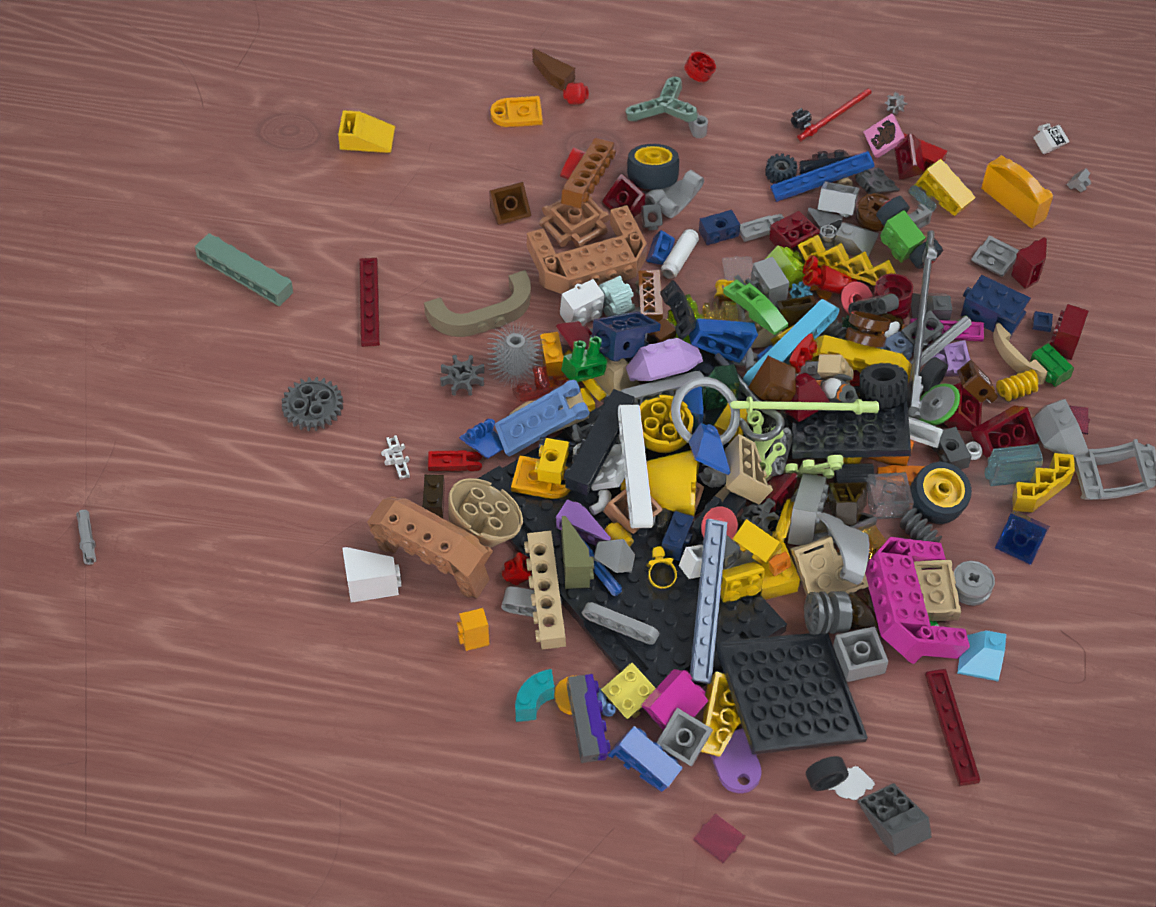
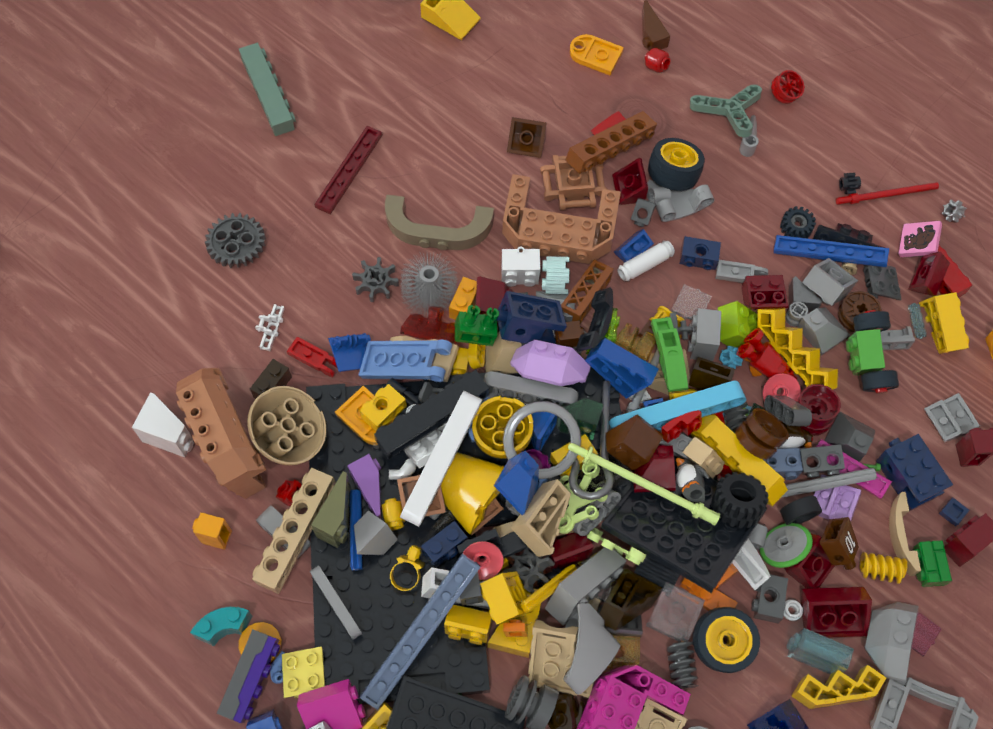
camera: 30 degrees right, 10 degrees up
flat silver bar [907,231,938,417] -> none

